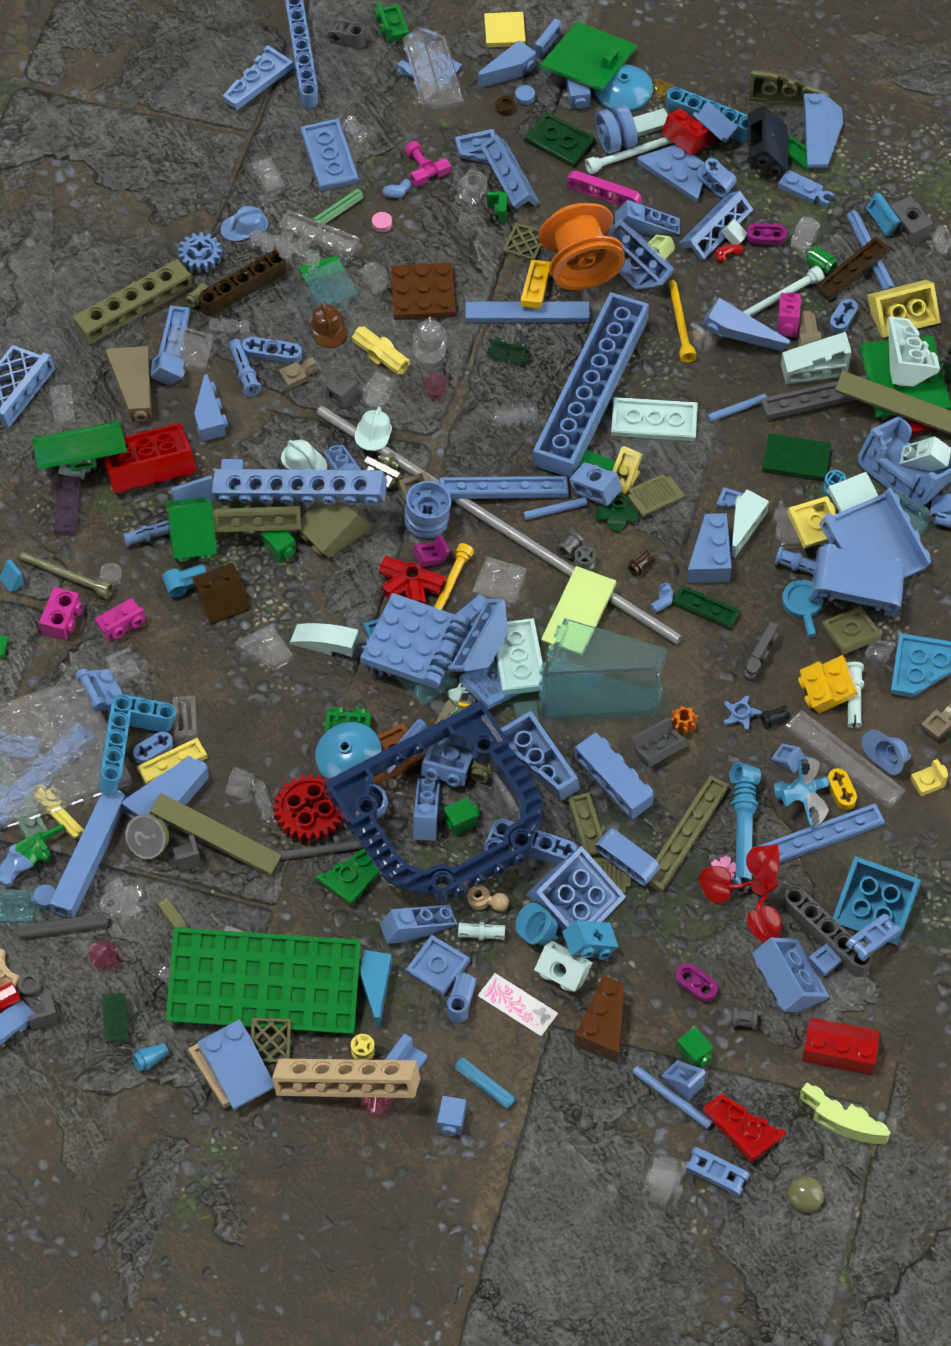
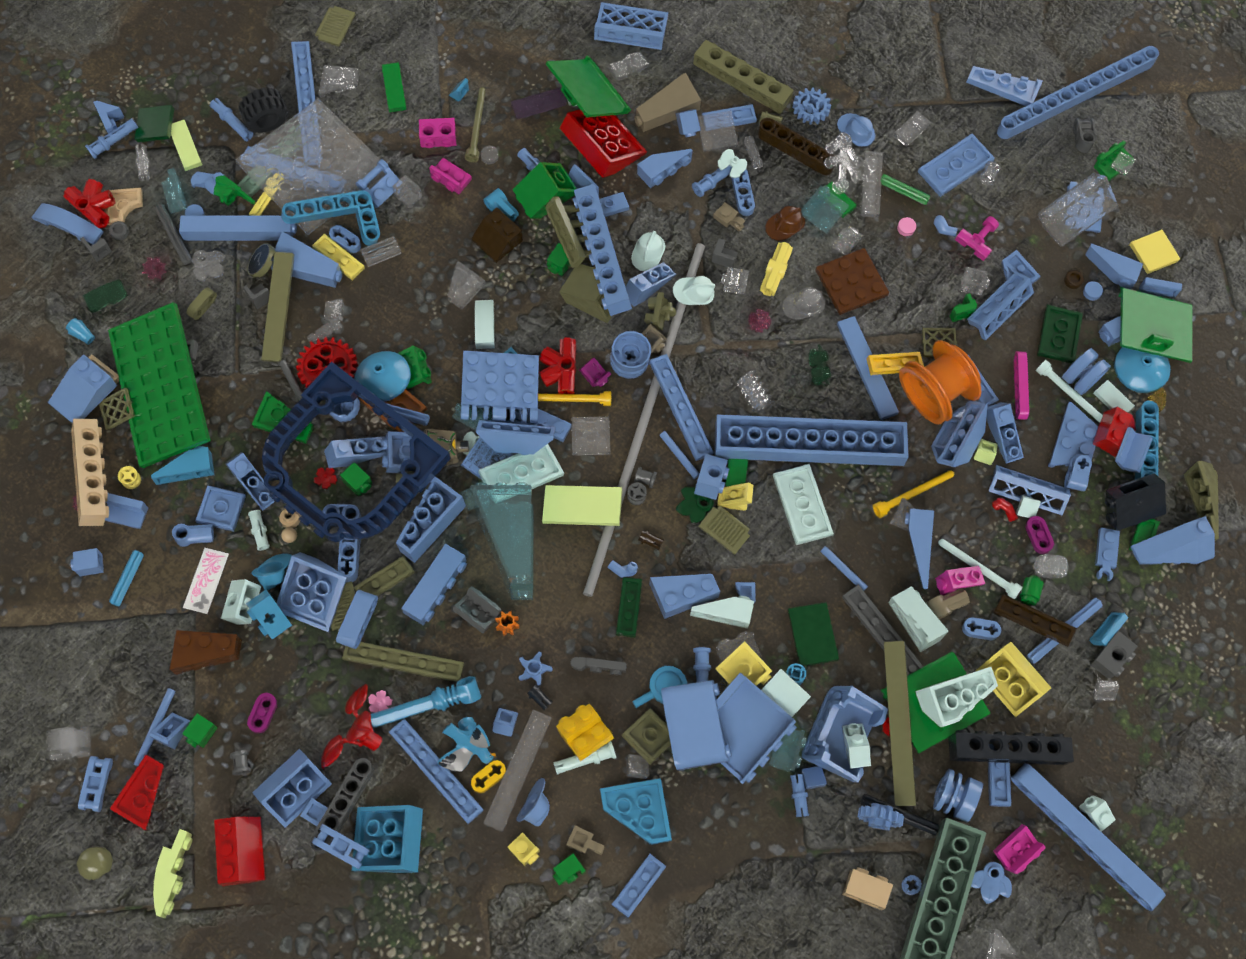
camera: 65 degrees right, 10 degrees up
none -> red plant [314,467,338,489]
none -> light aqua piece [718,149,747,178]
none -> clear tile [1110,151,1136,176]

